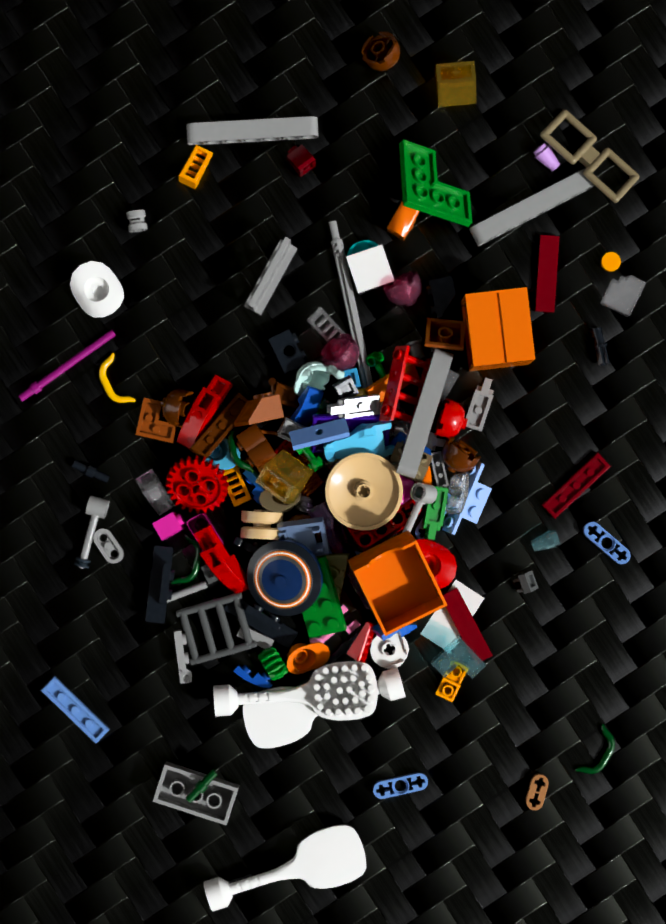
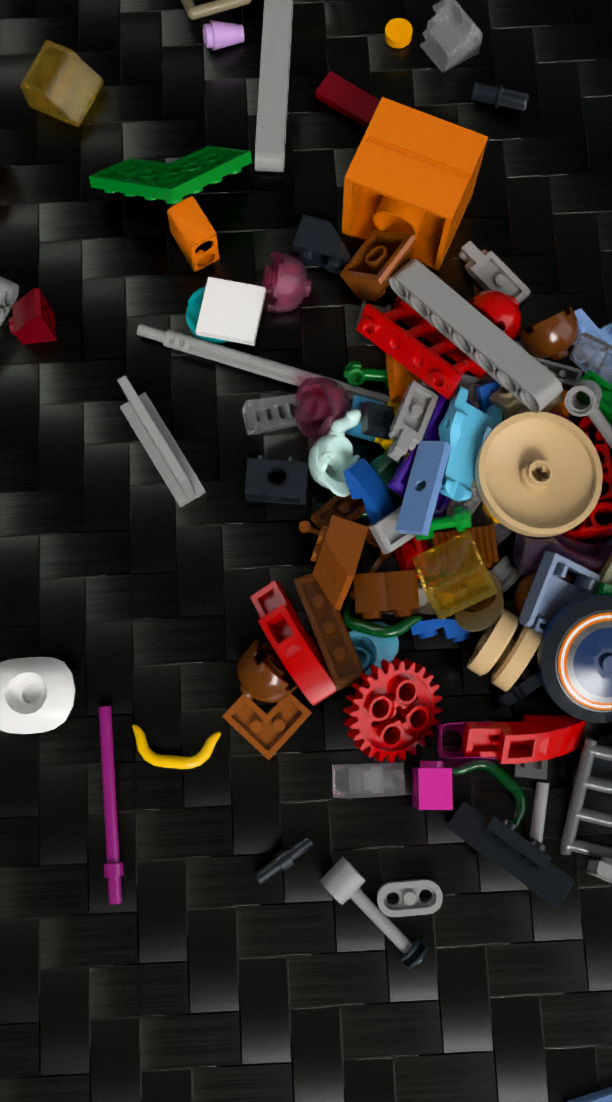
camera: 65 degrees left, 10 degrees down
light orange slope [223,465,252,507] -> none

